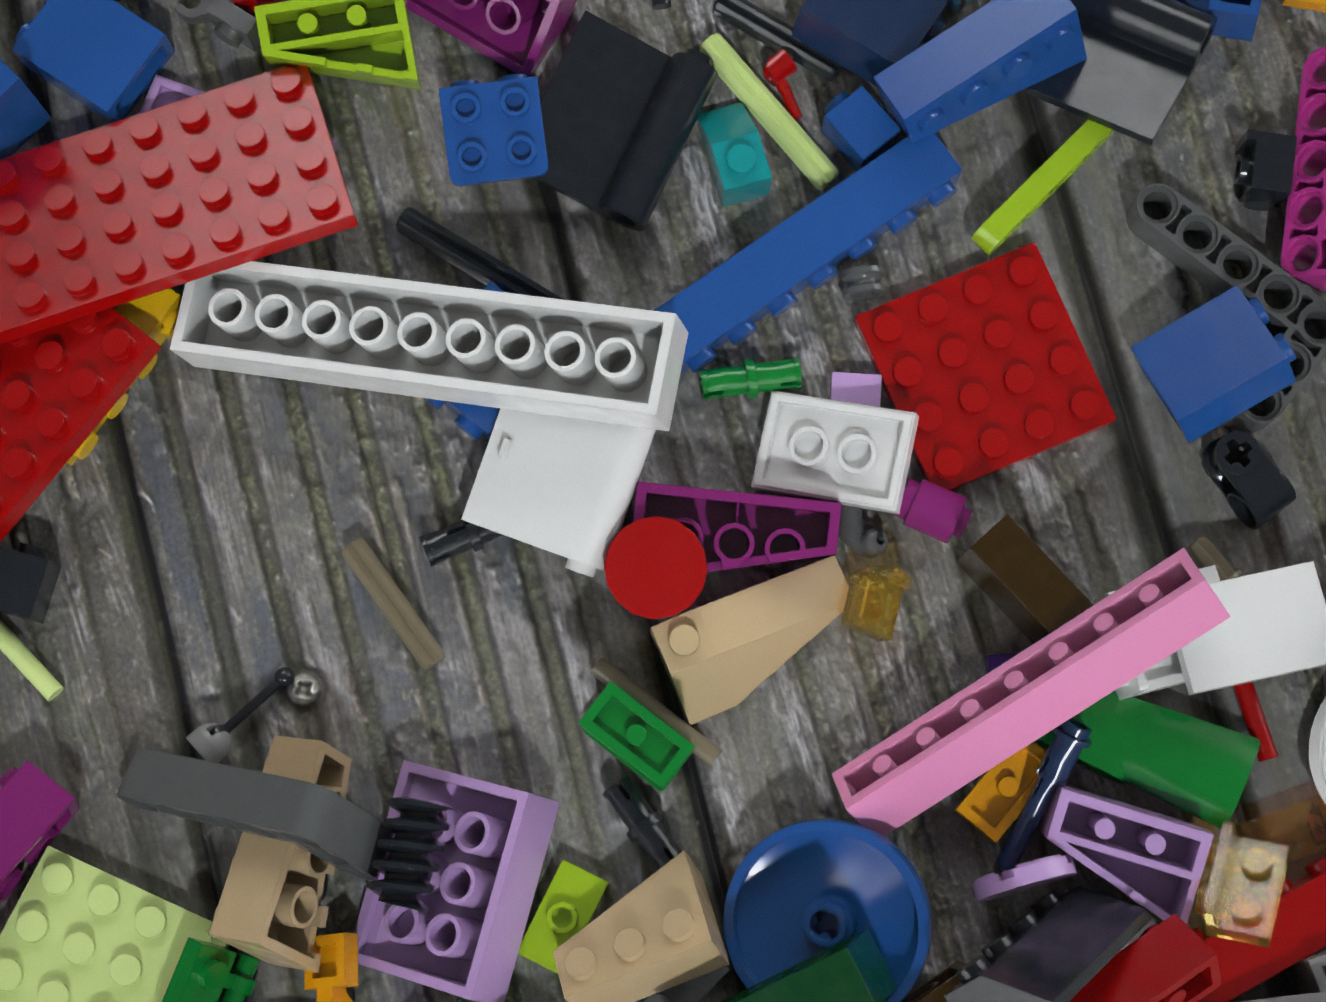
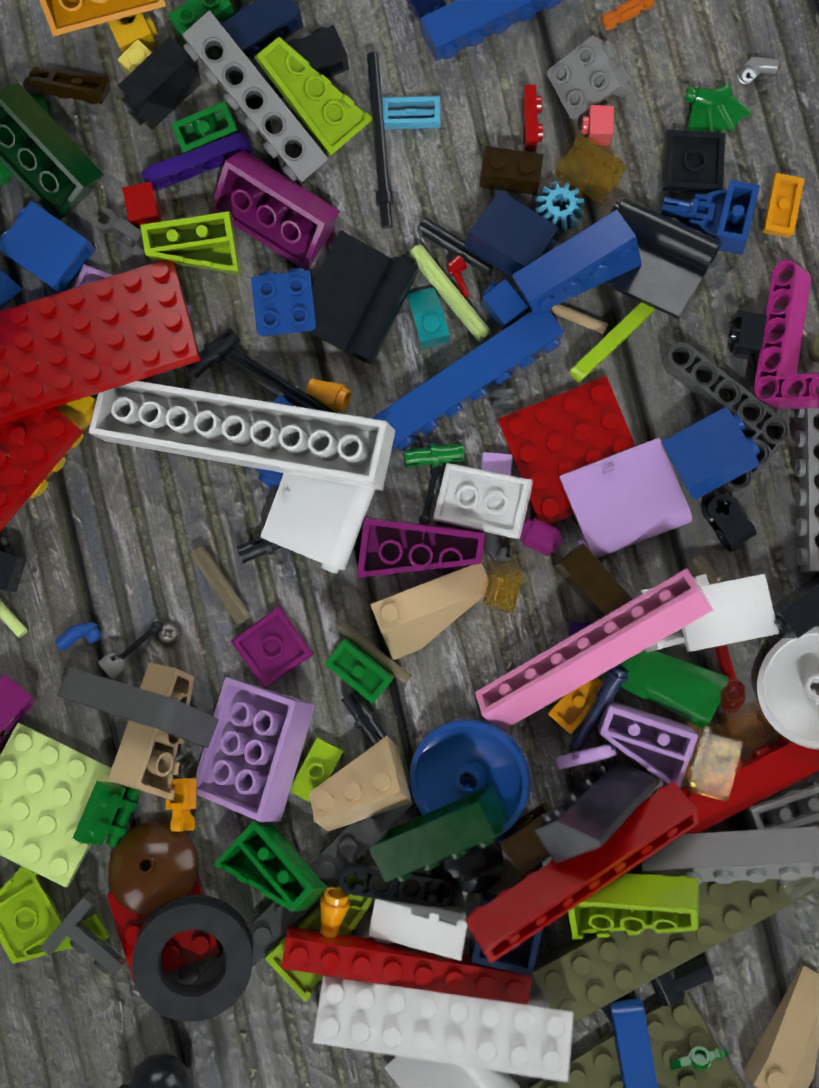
camera: 10 degrees right, 5 degrees up
black piece [366,797,454,912] -> none
red tile [604,516,708,619] -> none
none -> blue arm [55,622,102,650]
none -> black pin [185,327,241,379]
none -> magenta tile [231,606,314,689]
none -> light orange cone [306,378,352,412]
none -> black hinge [419,466,442,525]
none -> tan bar [523,299,608,334]
none -> lavender door [559,438,692,559]
none -> clear red pin [720,680,746,714]

